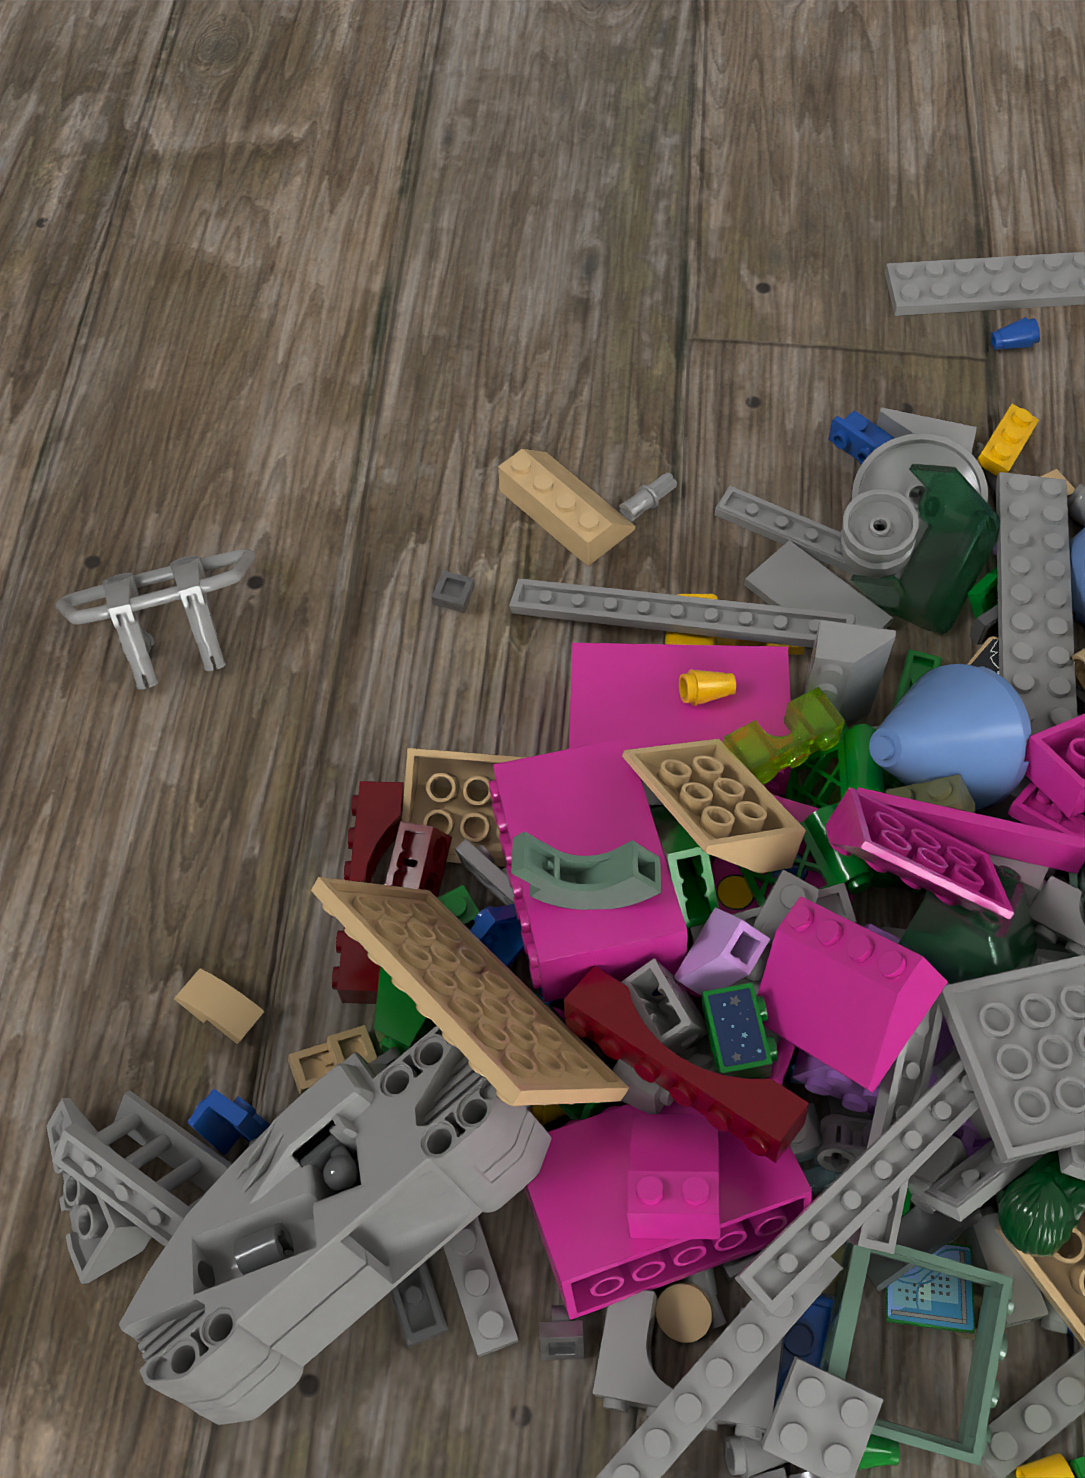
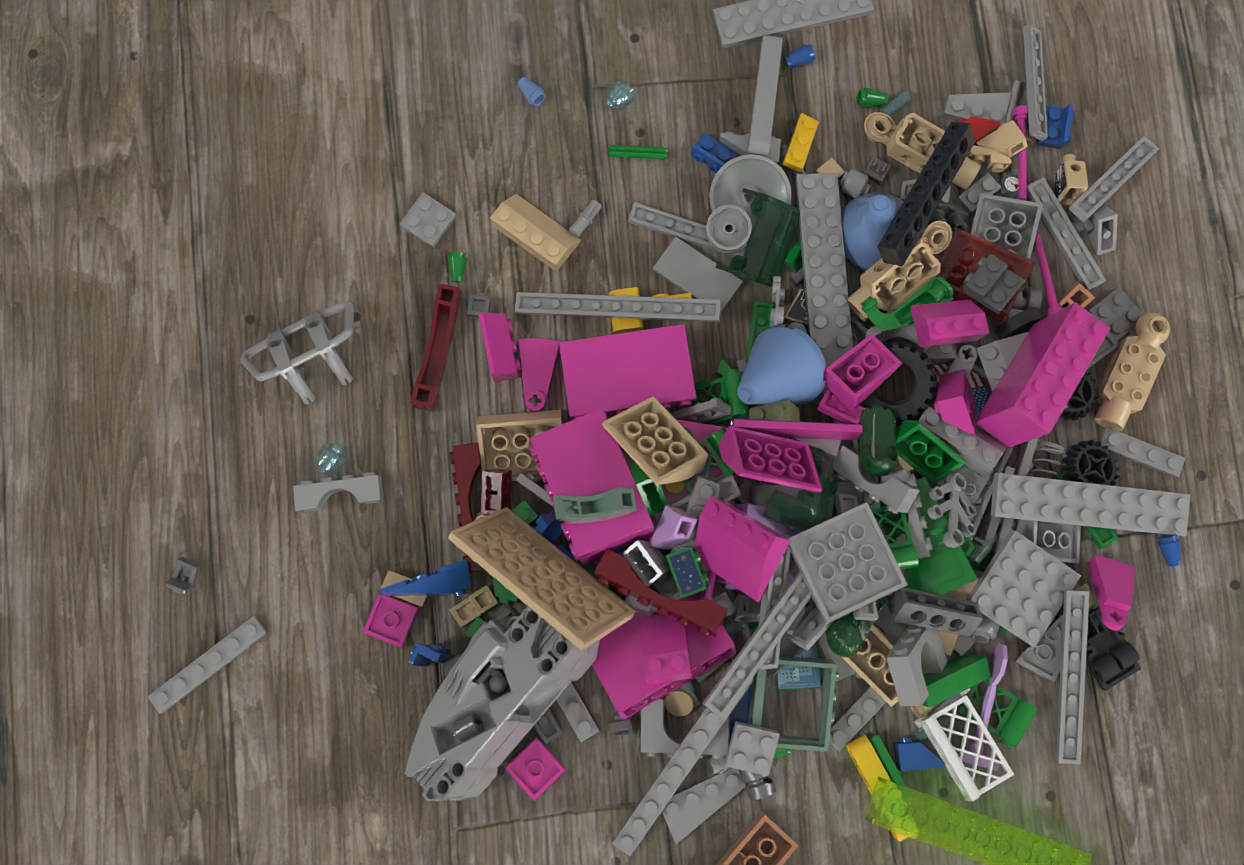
camera: 15 degrees left, 20 degrees up
light grey wedge [46,1098,151,1284] -> none
light grey fence [52,1090,232,1246] -> none
yellow cone [679,669,736,706] -> none
clear neon green arch [723,687,845,784] -> none
light grey slope [796,620,896,738] -> none
none -> light grey arch [293,472,384,513]
none -> clear light blue head [314,443,346,475]
none -> dark pink plate [362,593,419,648]
none -> blue wedge [378,559,471,597]
none -> light grey plate [400,192,457,248]
none -> dark red arch [410,283,462,412]
none -> green cone [447,252,468,282]
none -> dark pink slope [478,313,522,383]
none -> dark pink plate [505,737,566,801]
none -> medium blue cone [518,77,546,106]
none -> dark pink piece [519,338,560,412]
none -> clear light blue head [605,80,635,111]
none -> green axle [608,145,668,160]
none -> light grey plate [672,398,732,423]
none -> light grey beam [747,35,783,156]
none -> light grey plant [770,276,785,327]

